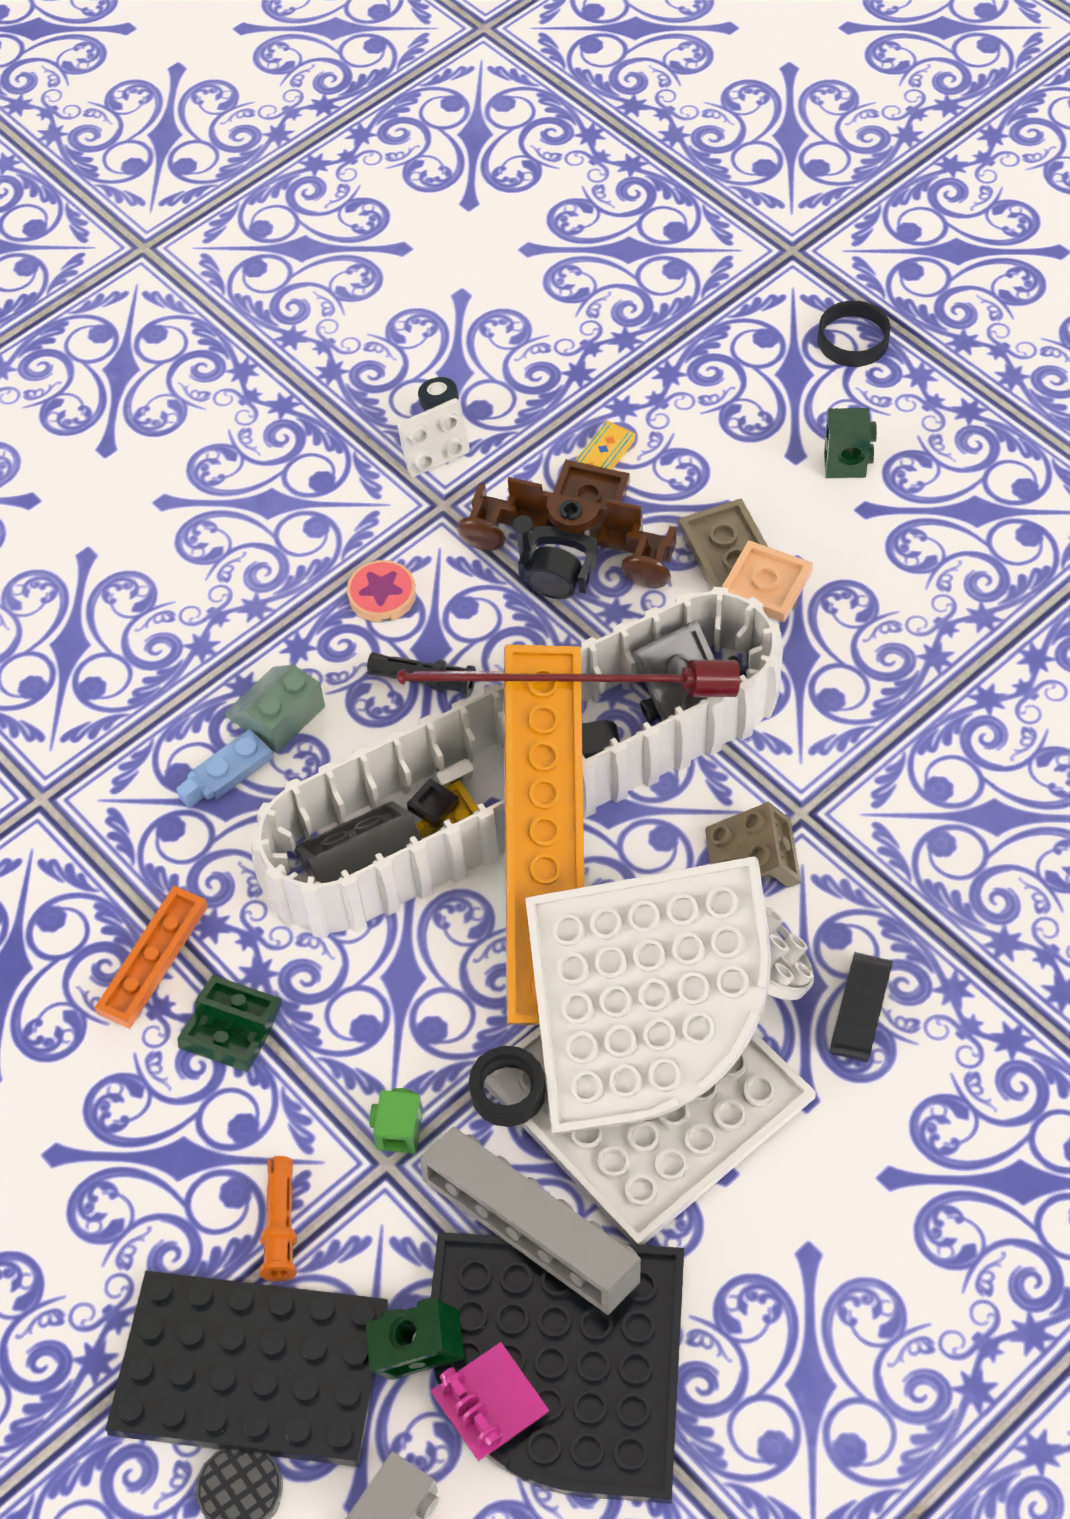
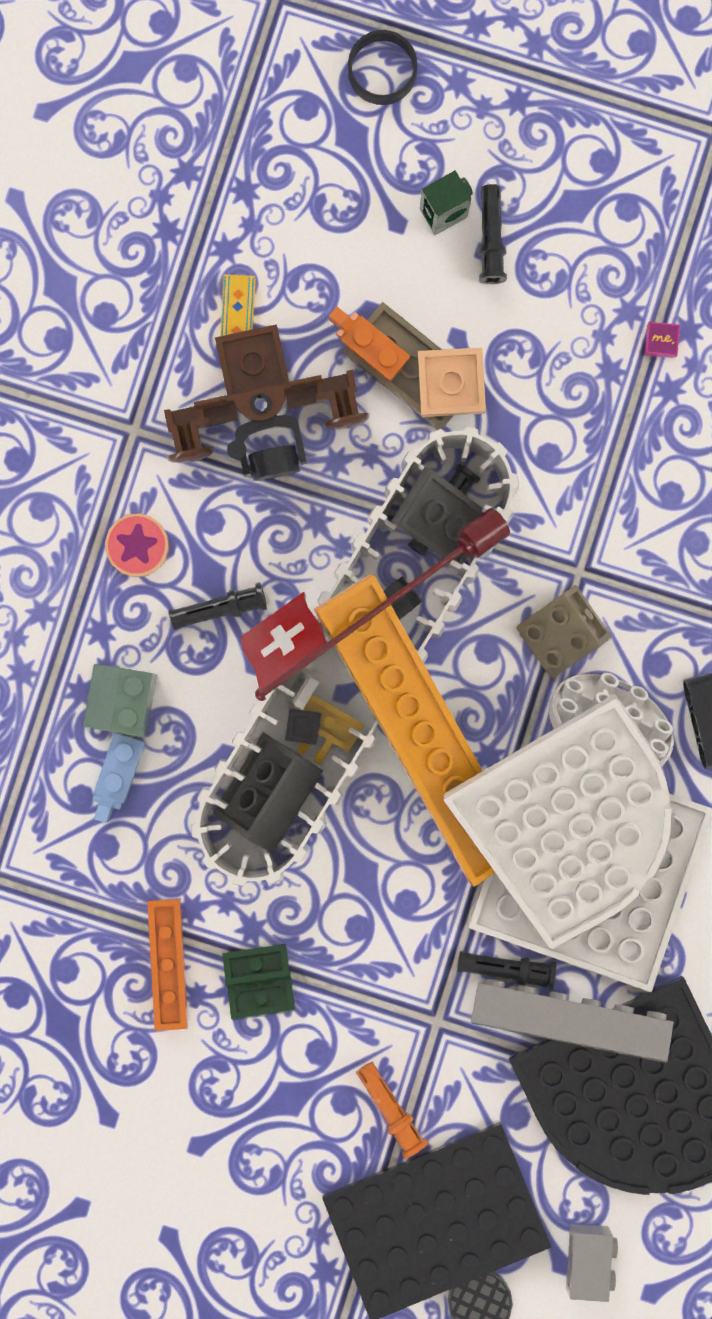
camera: 30 degrees left, 30 degrees up
dark green brick [365,1298,465,1380] -> none
bright green brick [369,1088,423,1154] -> none
white plate [397,377,470,477] -> none
dark pink hinge [430,1342,550,1462] -> none
black tyre [469,1045,546,1127] -> none
none -> orange hinge [328,306,411,382]
none -> black pin [457,951,556,991]
none -> black pin [478,184,507,284]
none -> magenta tile [644,322,680,358]

